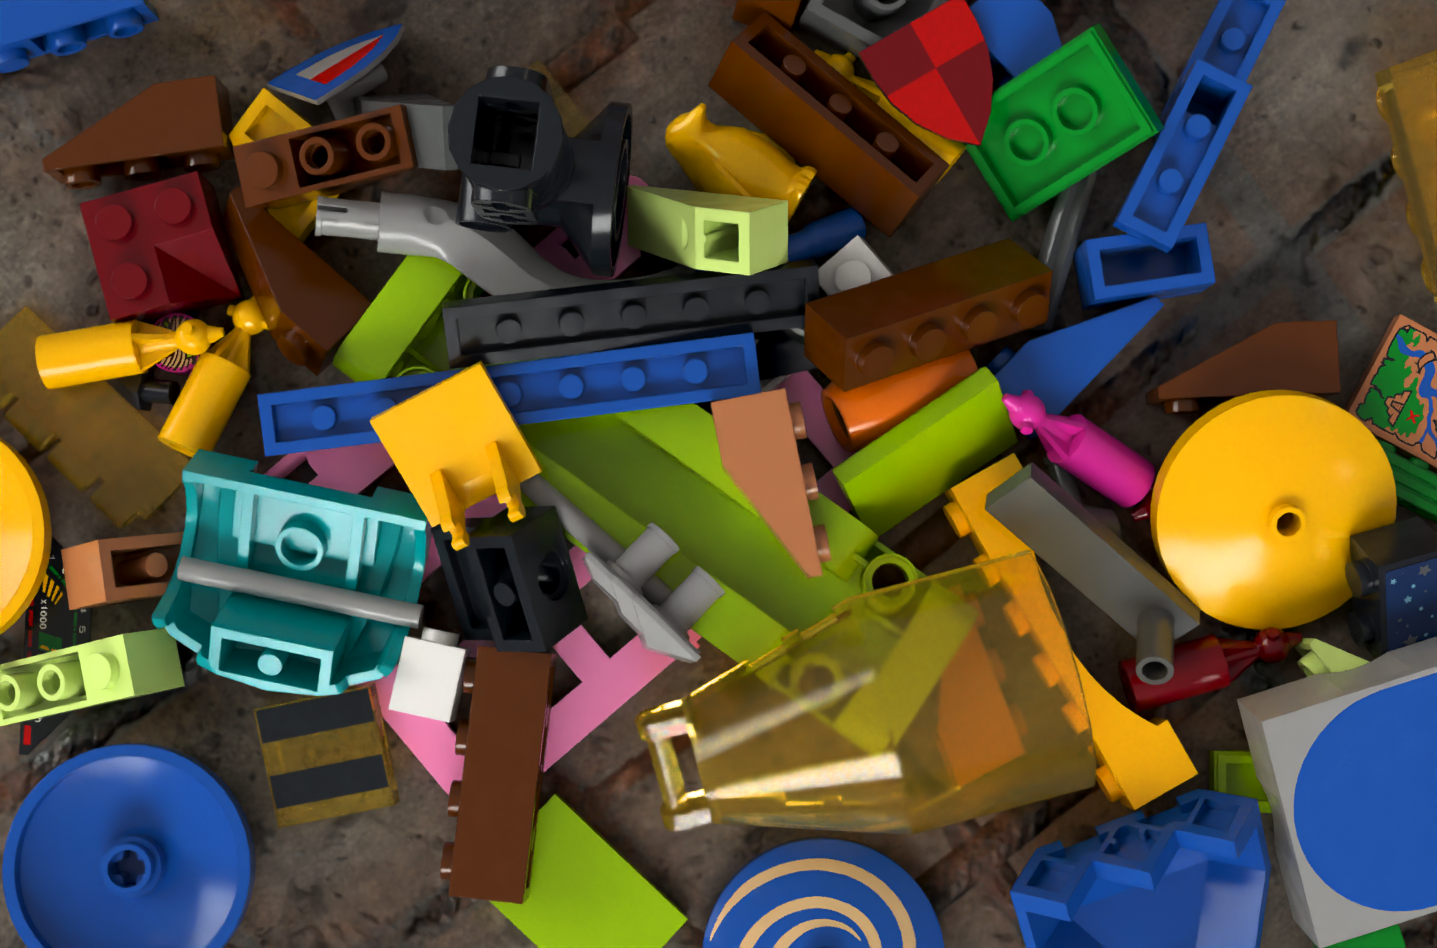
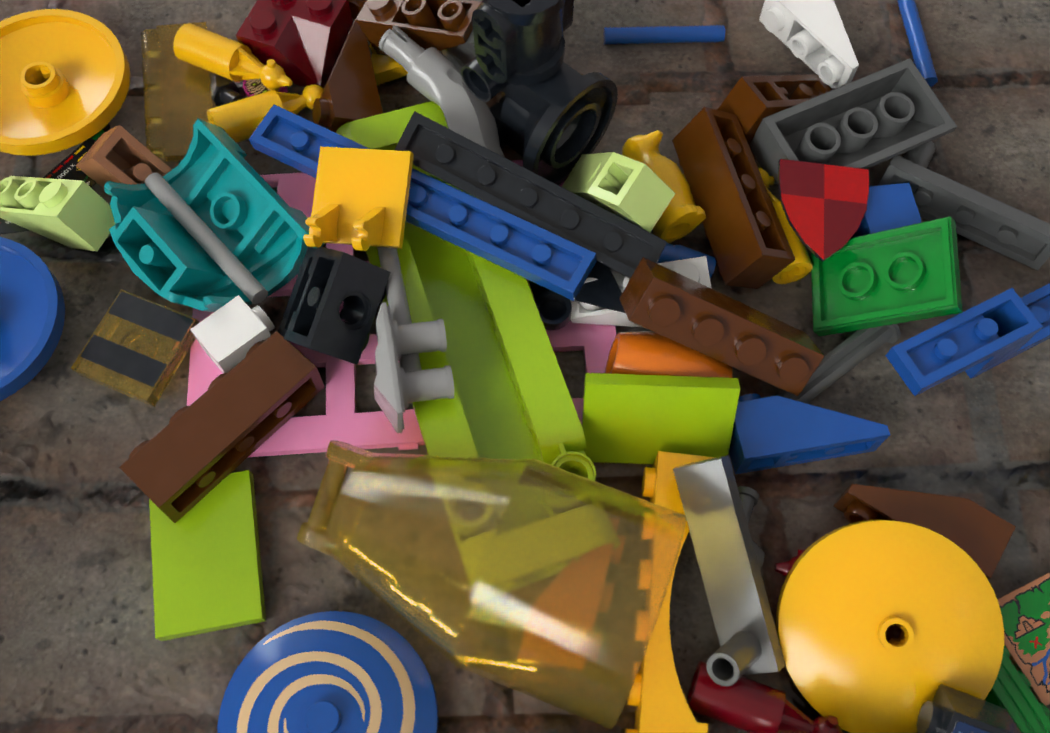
camera: 40 degrees right, 20 degrees down
nougat slope [711,388,831,579] -> none
dark pink wheel [1002,390,1155,508] -> none
blue brick [1073,222,1216,311] -> none

